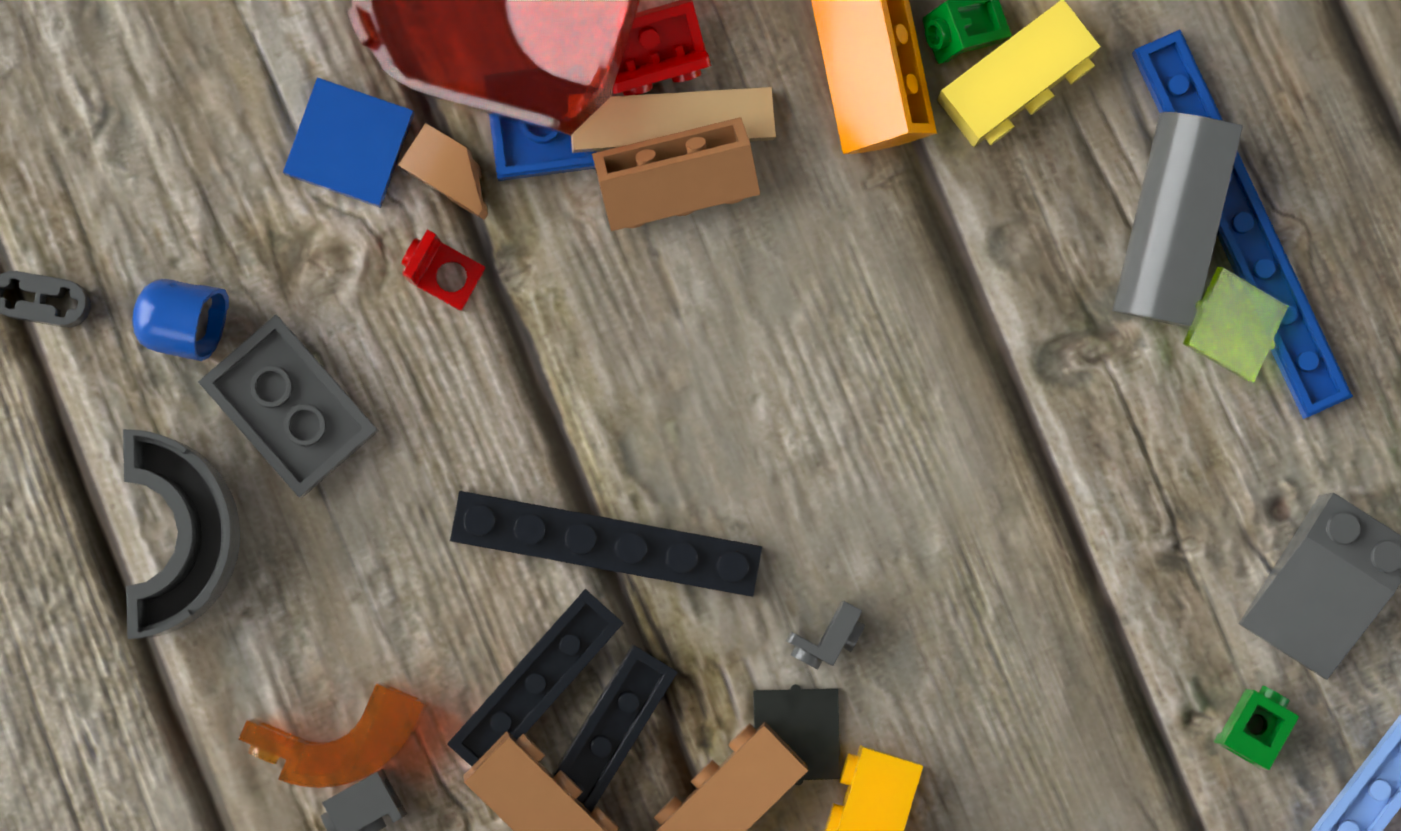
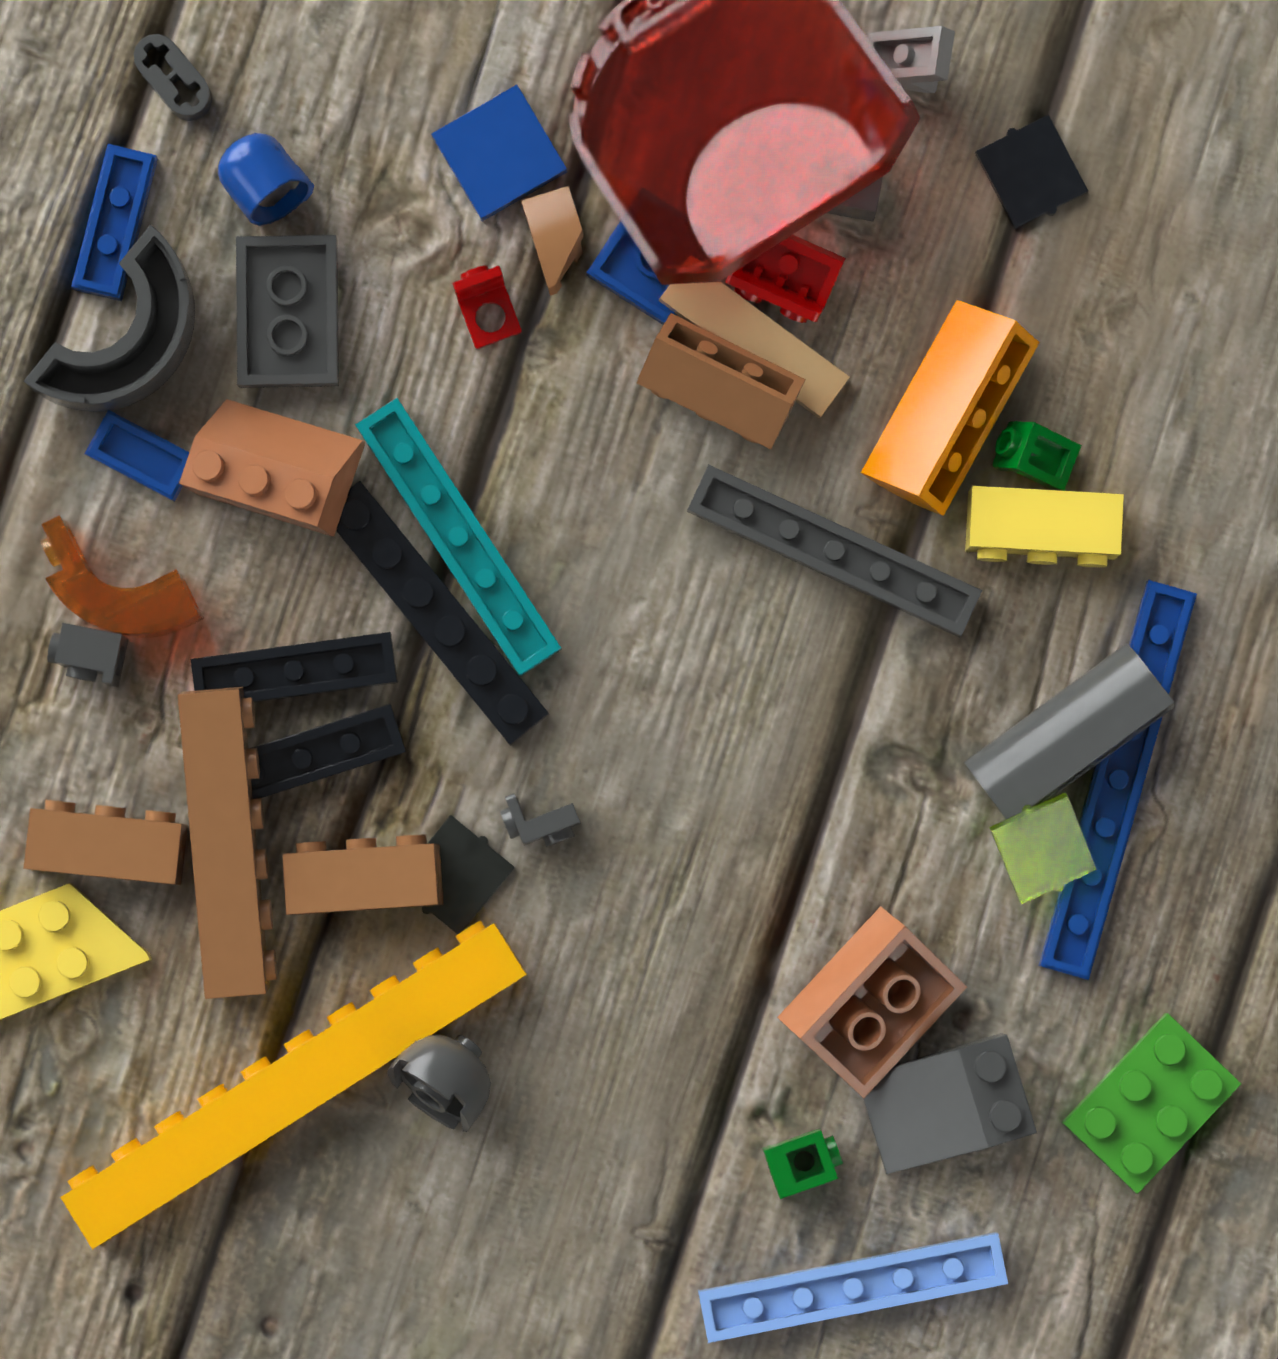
camera: 45 degrees right, 0 degrees up
none -> blue tile [71,144,158,301]
none -> blue tile [84,410,189,502]
none -> nougat slope [179,399,366,537]
none -> teal plate [355,398,562,677]
none -> dark grey plate [687,464,982,638]
none -> nougat slope [777,906,967,1099]

